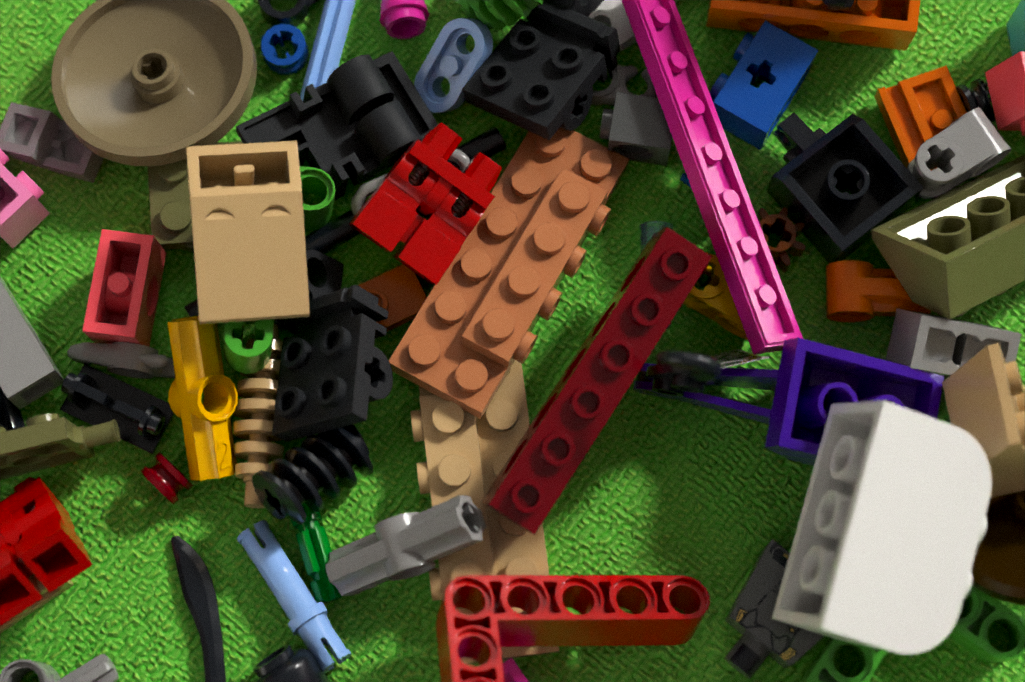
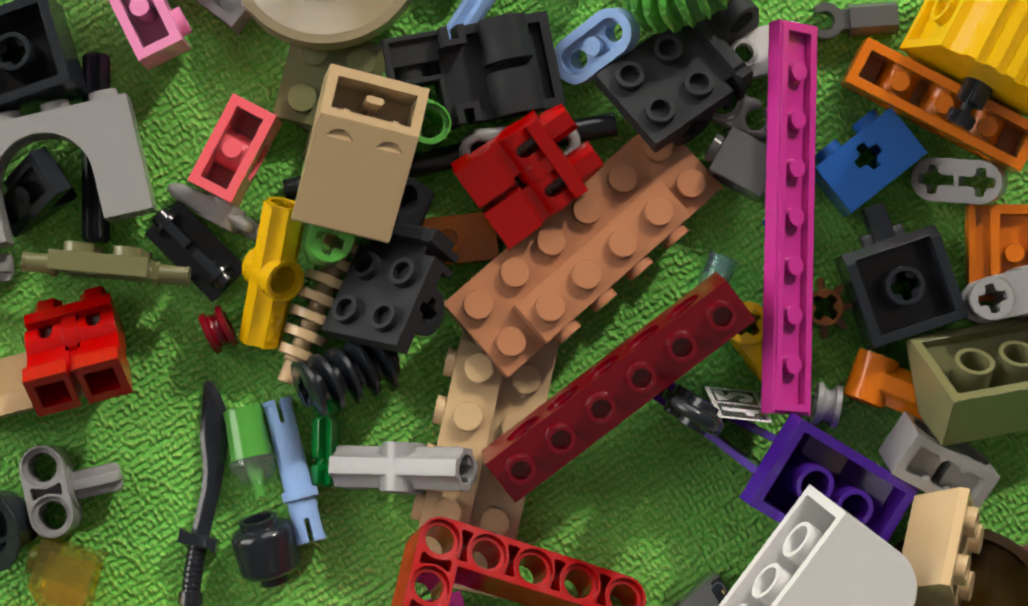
camera: 15 degrees right, 10 degrees up
none -> bright green piece [223,404,278,498]
none -> light grey bush [810,381,843,429]
none -> light grey beam [911,157,1008,204]

